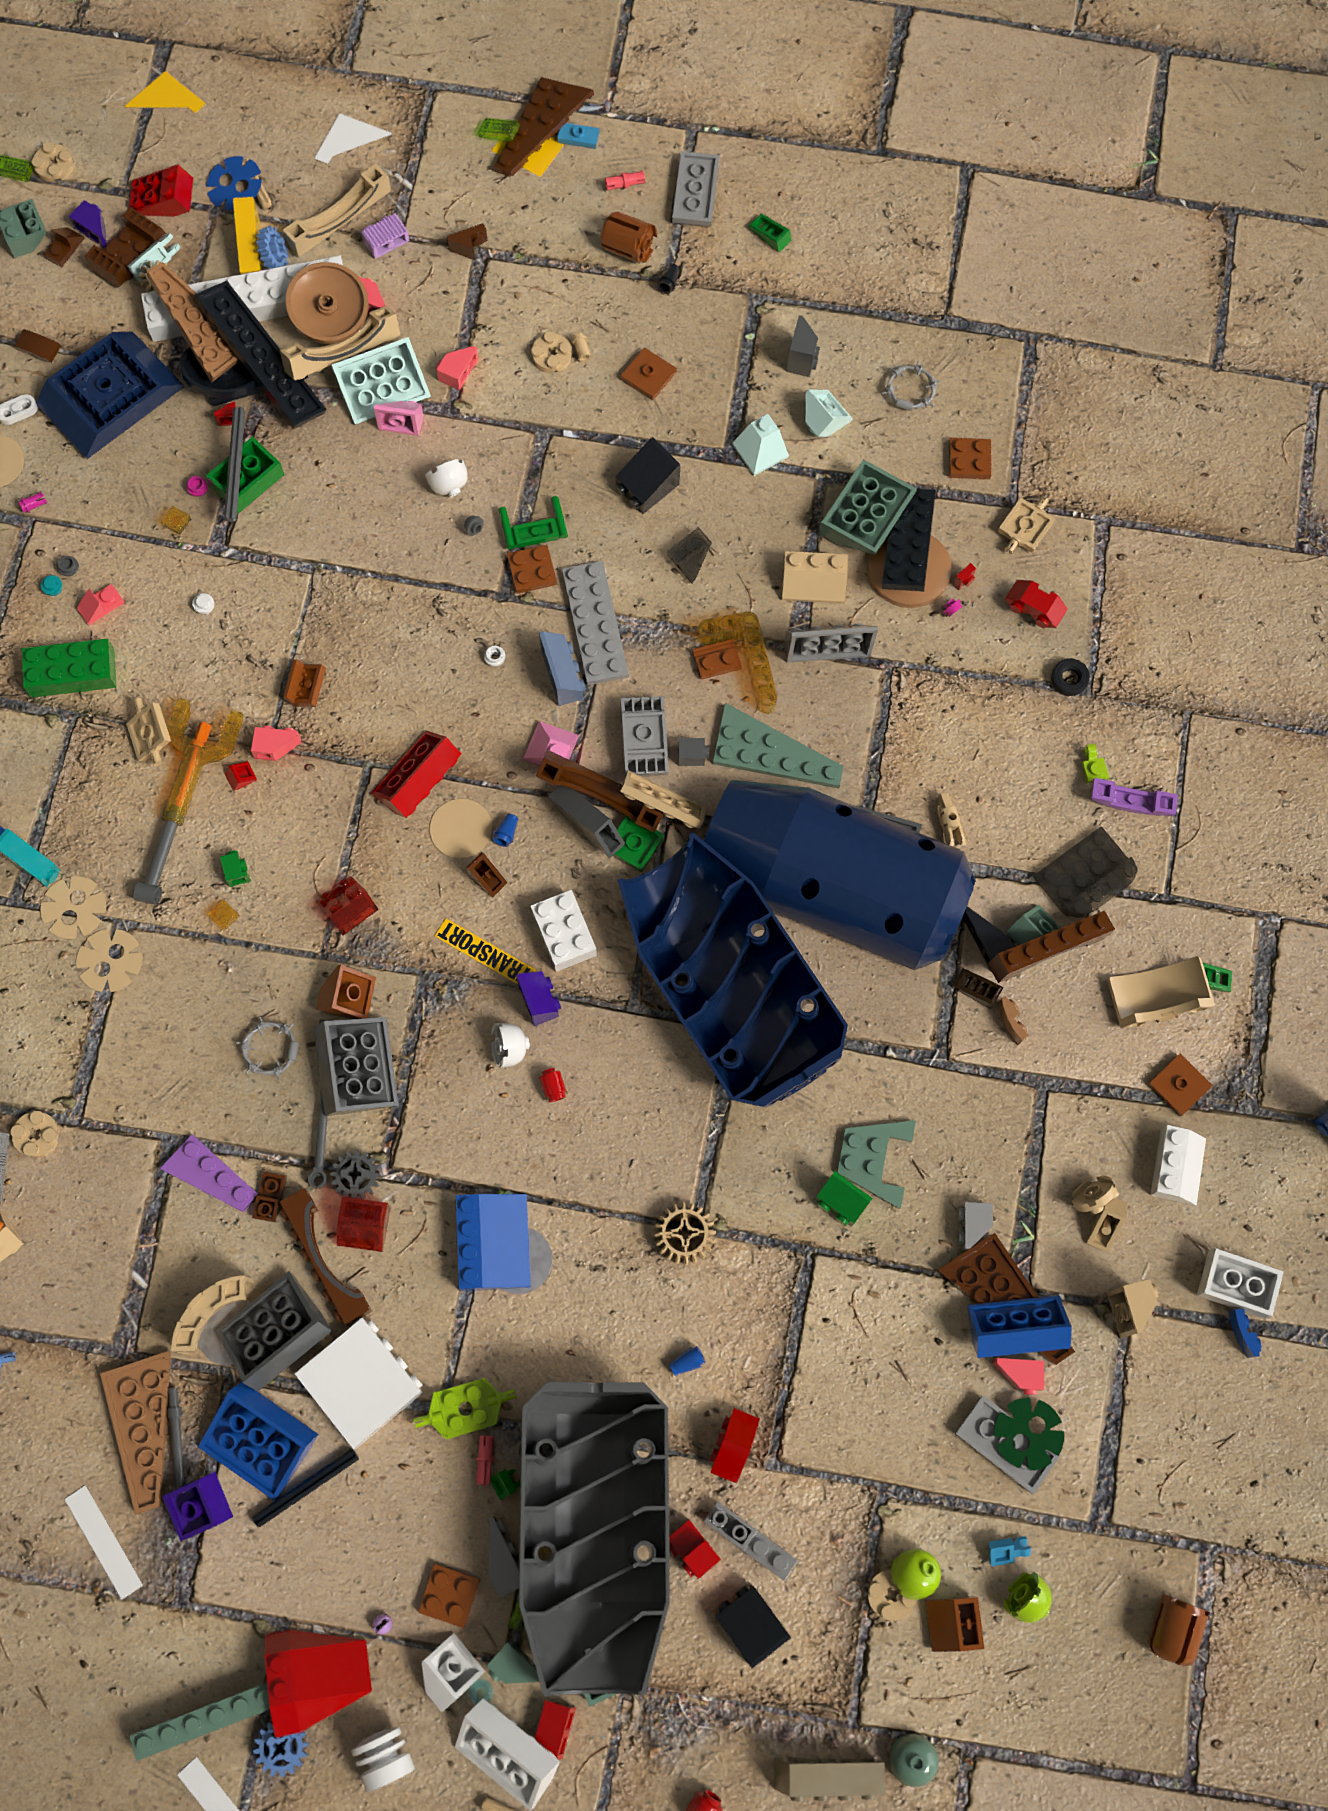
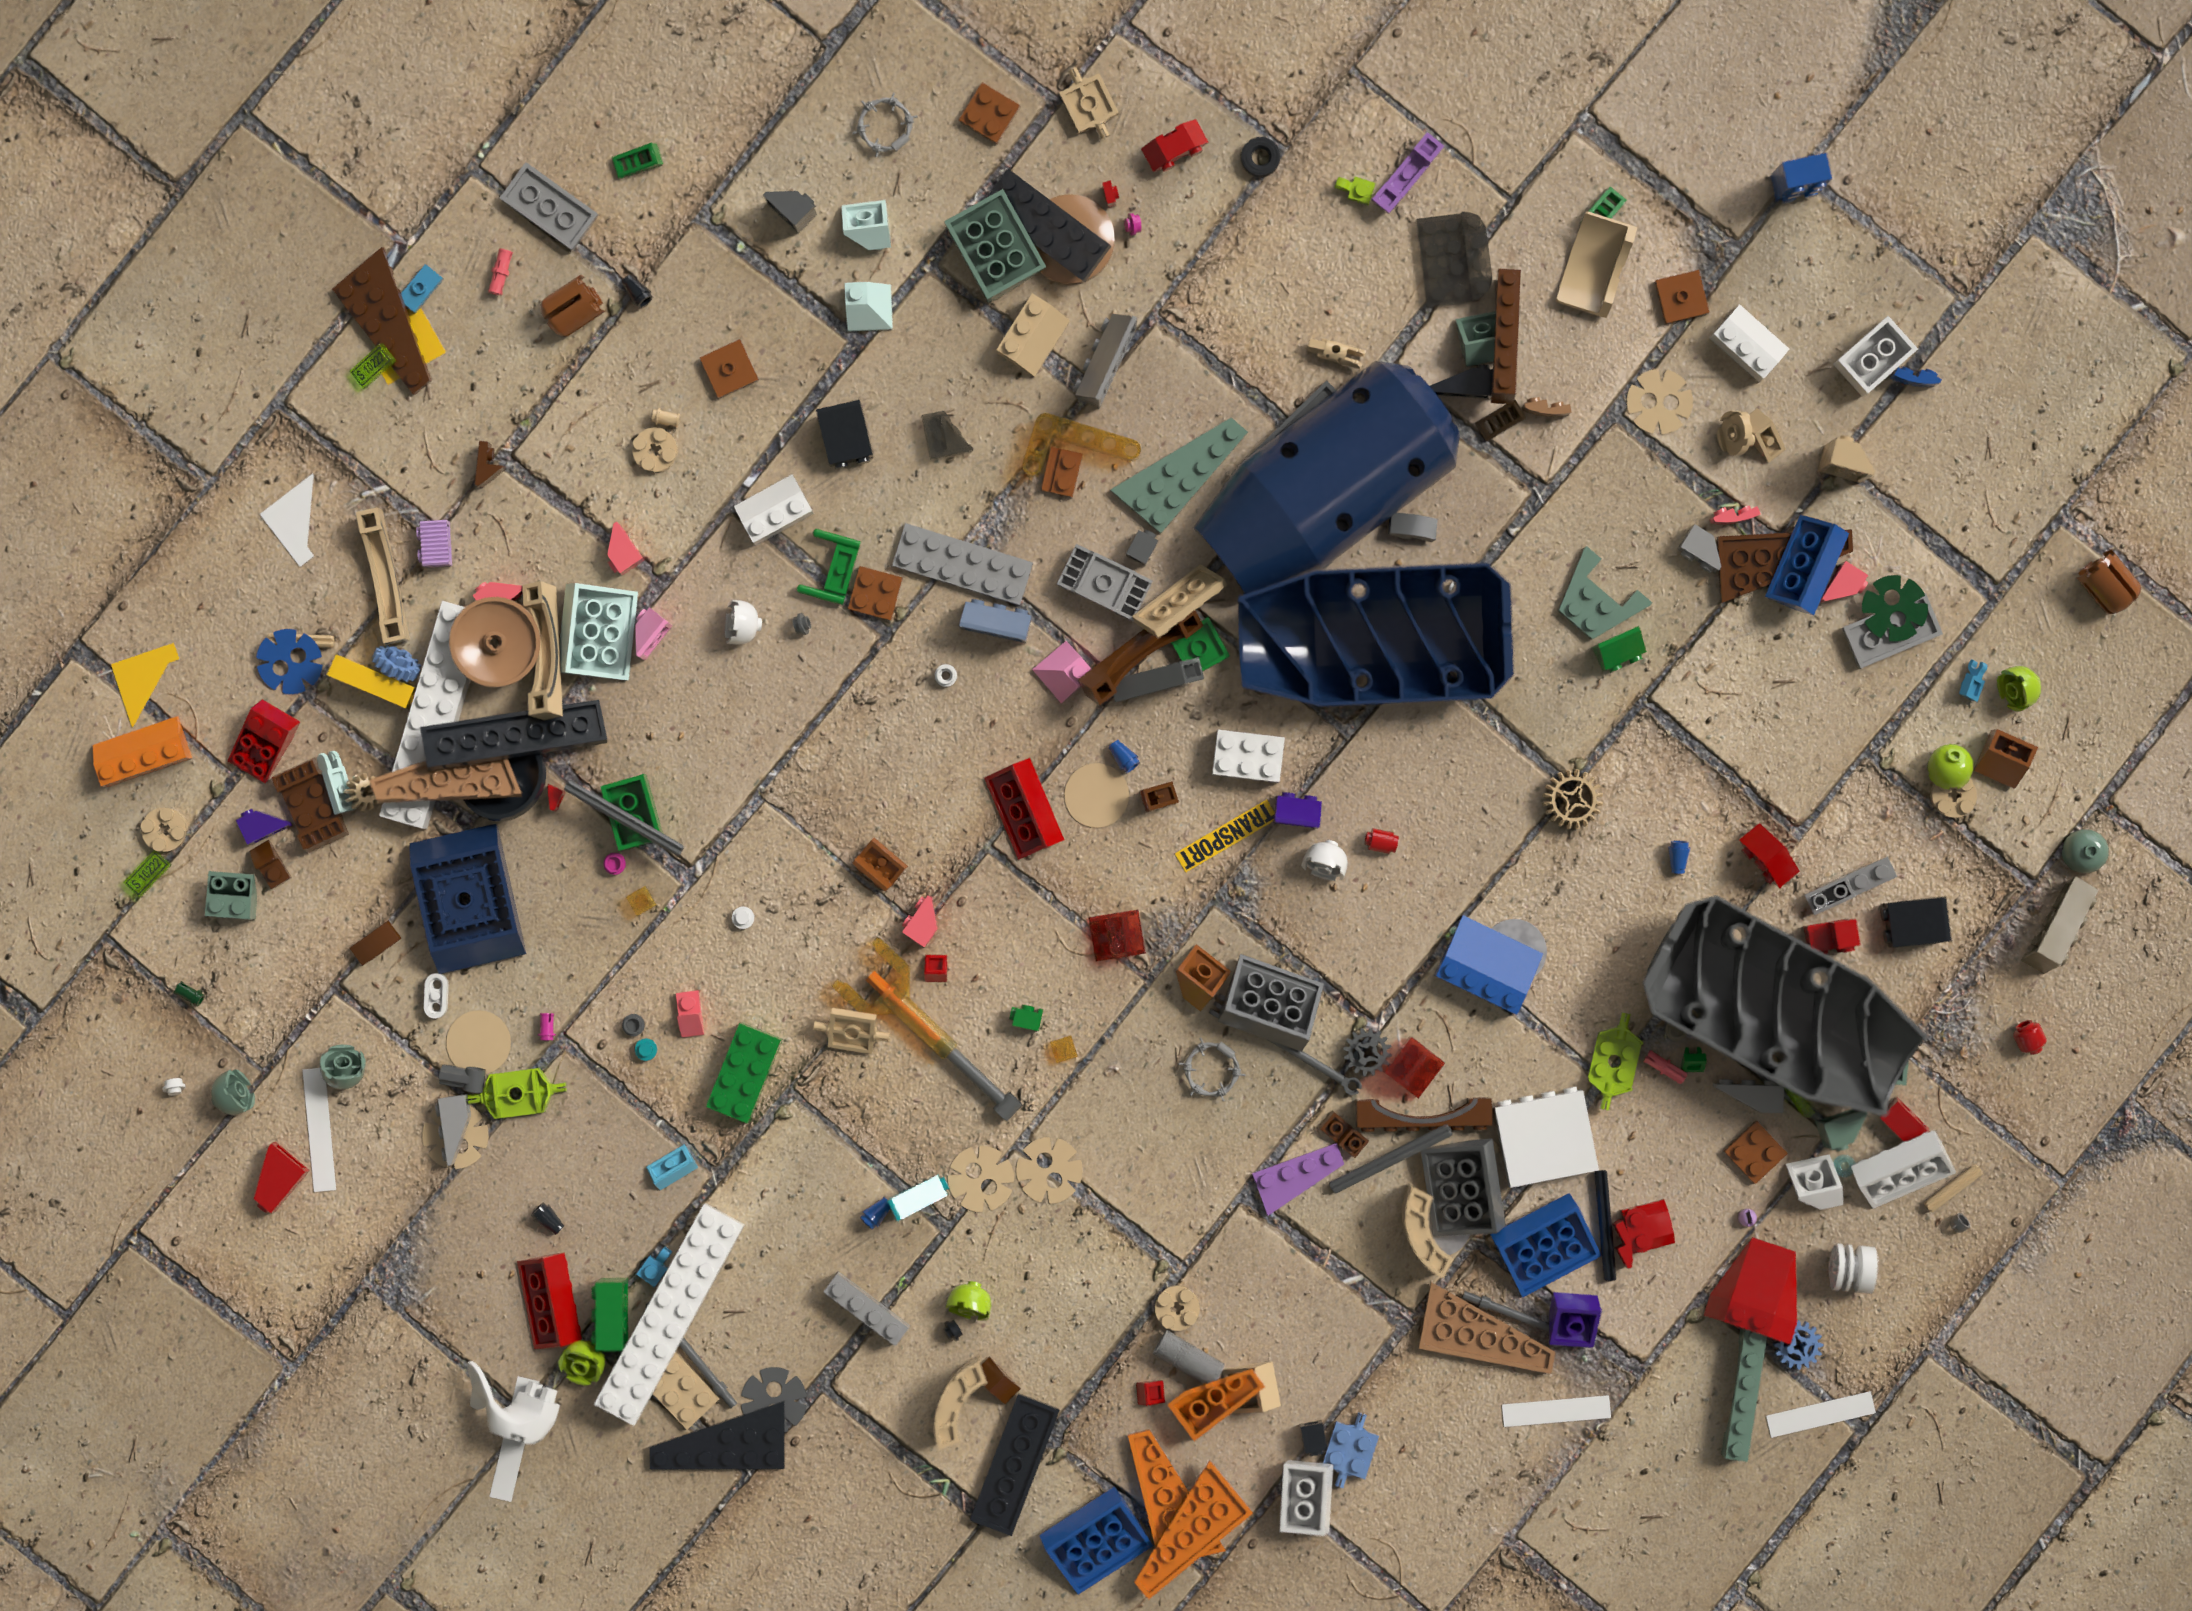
camera: 55 degrees left, 15 degrees up
none -> orange slope [93,716,192,787]
none -> white slope [734,474,814,545]
none -> dark grey axle [1329,1124,1452,1193]
none -> dark grey slope [1388,513,1438,542]
none -> red slope [1612,1219,1633,1269]
none -> red slope [1621,1199,1675,1254]
none -> tan piece [1627,369,1693,434]
none -> coral slope [1710,505,1761,525]

